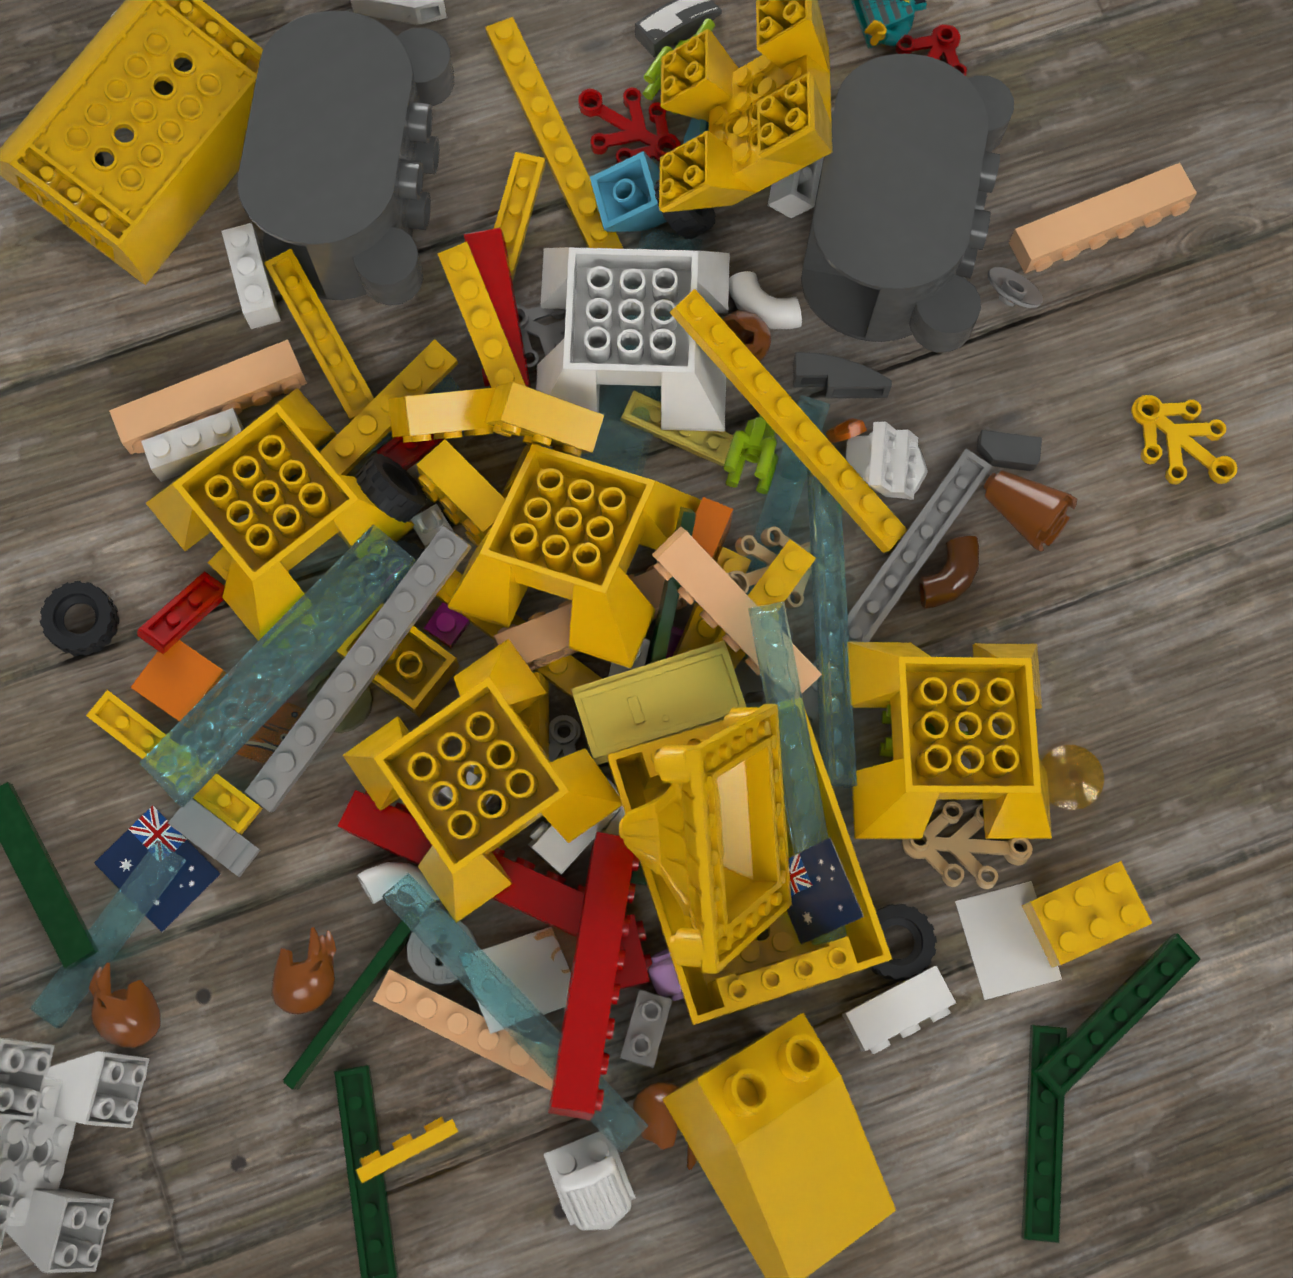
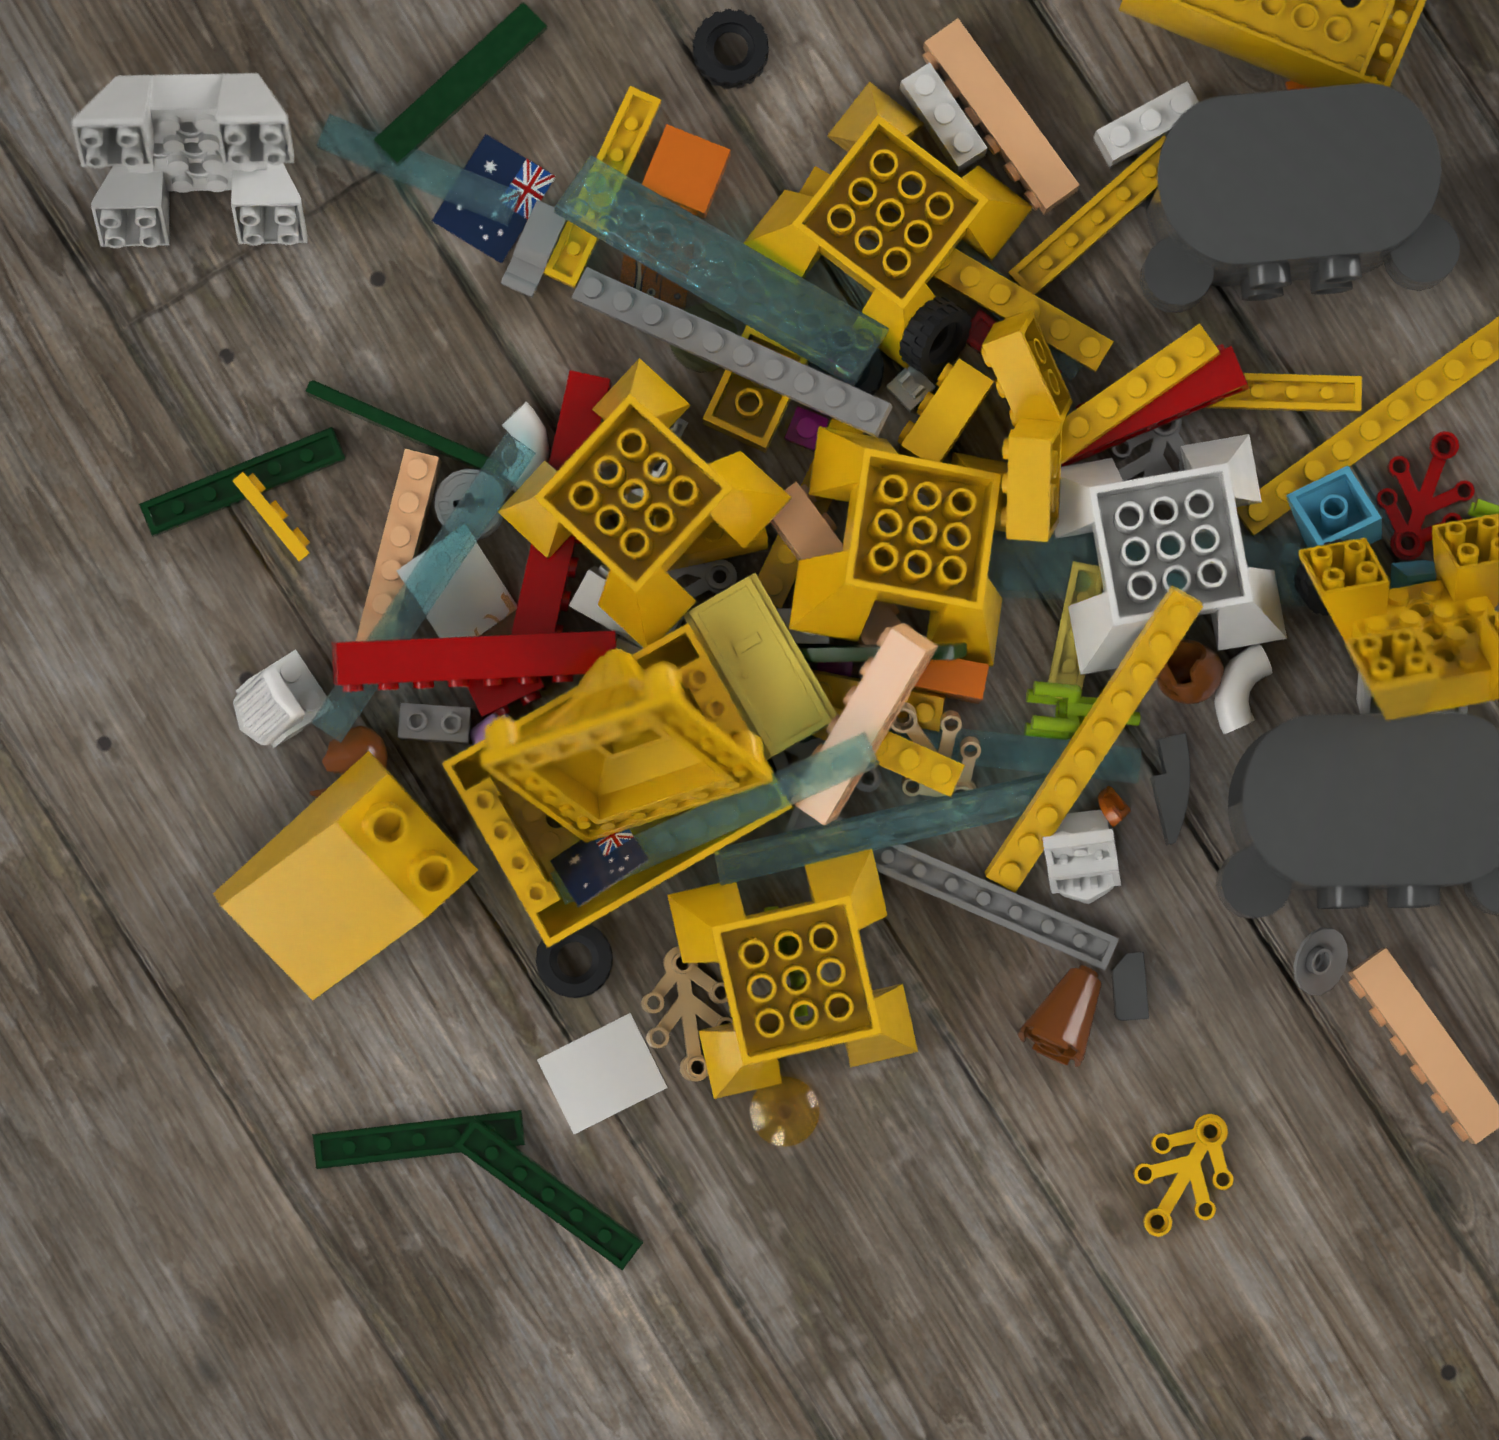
camera: 80 degrees right, 10 degrees up
dark orange helmet [89,963,161,1048] -> none
red tile [137,571,225,654] -> none
dark orange helmet [271,927,337,1015] -> none
white brick [842,966,956,1054] -> none
reddish brown cylinder [919,536,979,609] -> none
yellow brick [1022,861,1153,967] -> none

